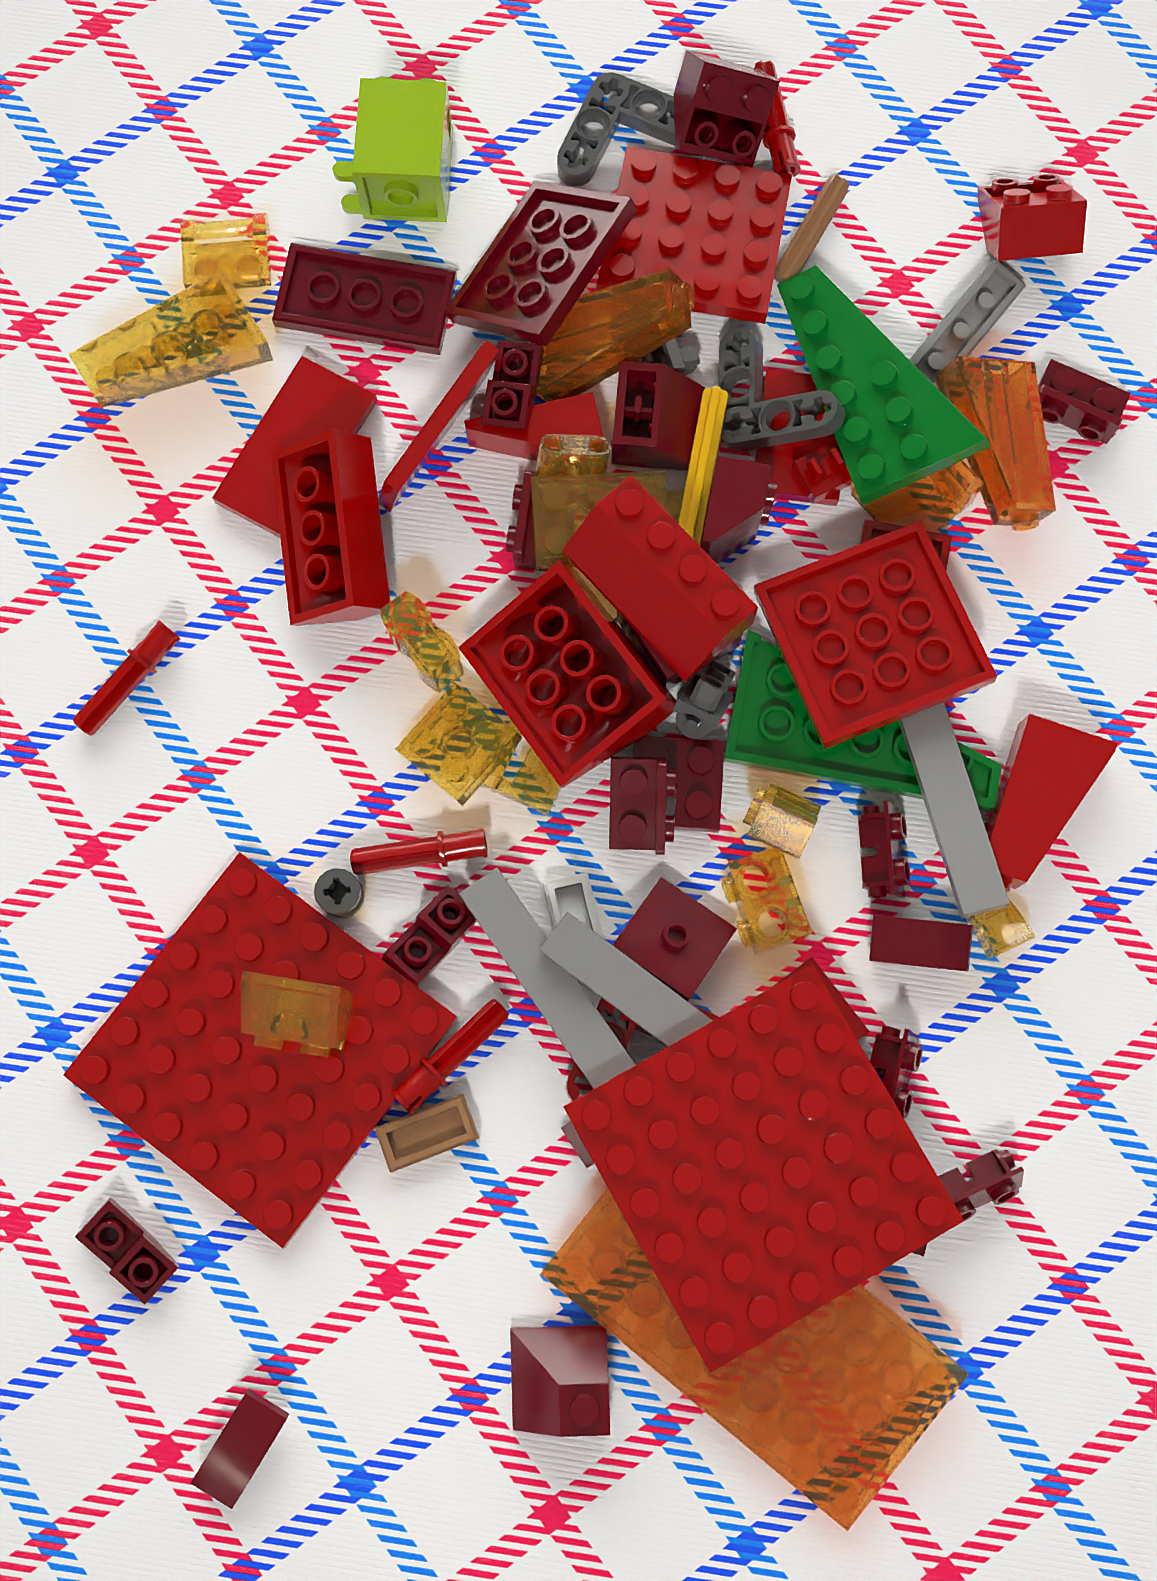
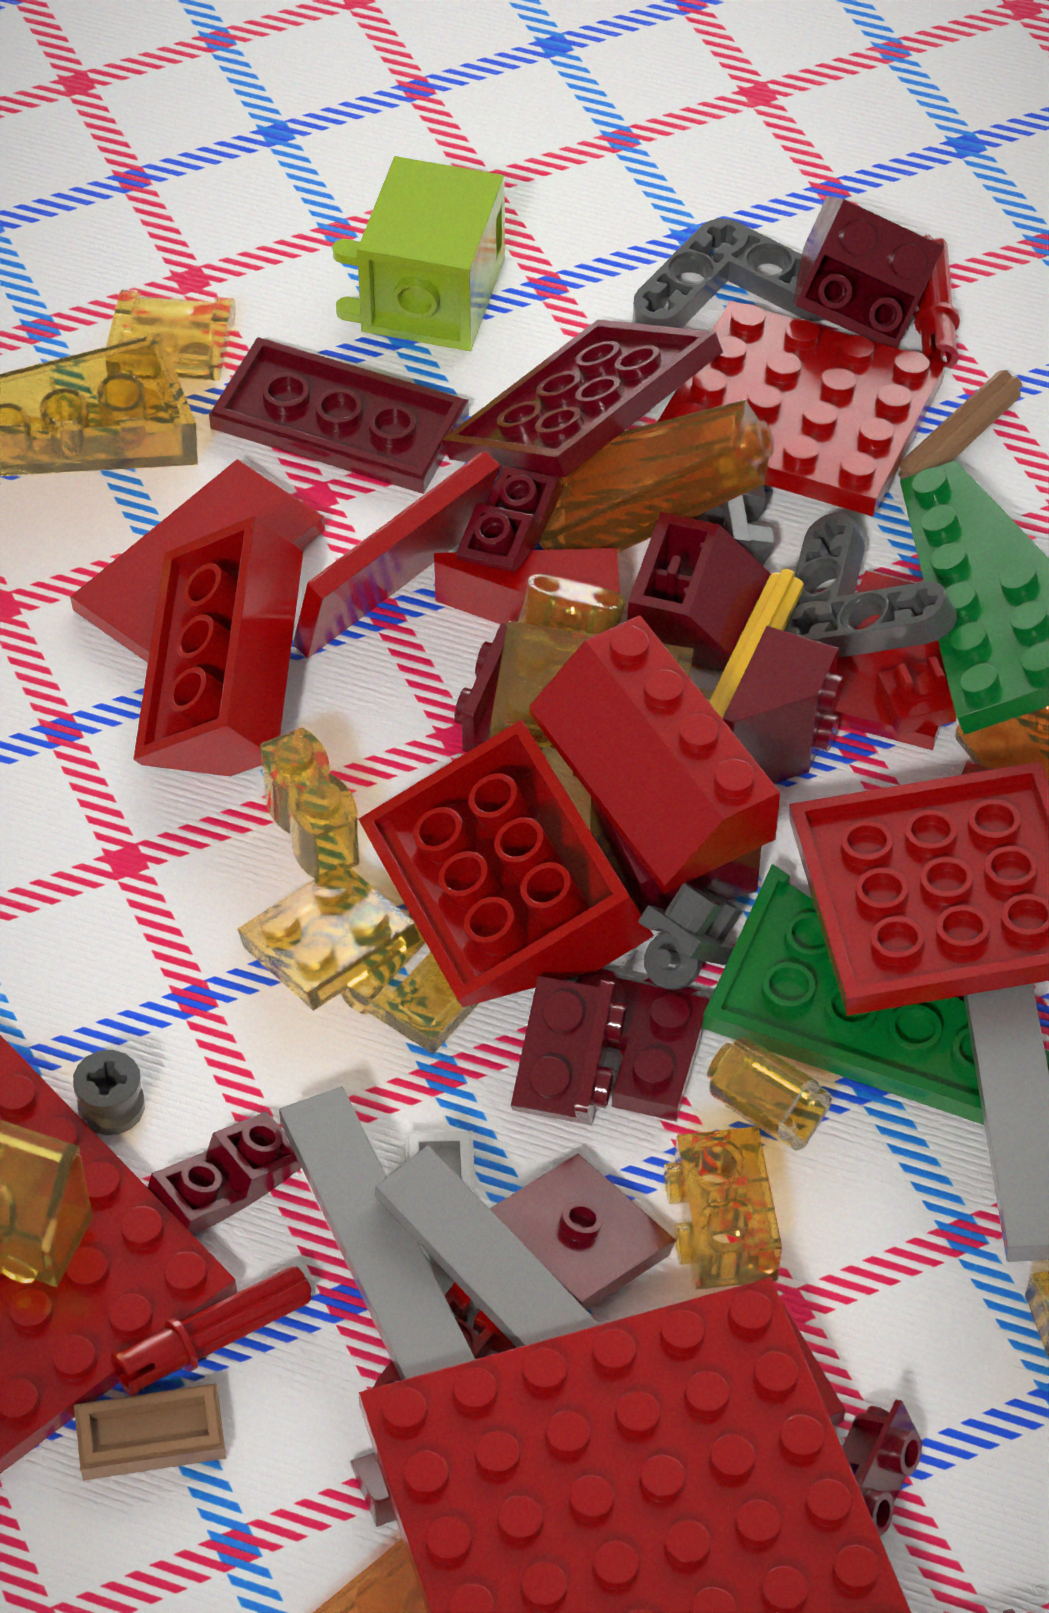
camera: 10 degrees right, 25 degrees down
red axle [350,828,488,875] -> none
dark red hinge [857,801,910,898] -> none
dark red slope [869,915,973,972] -> none

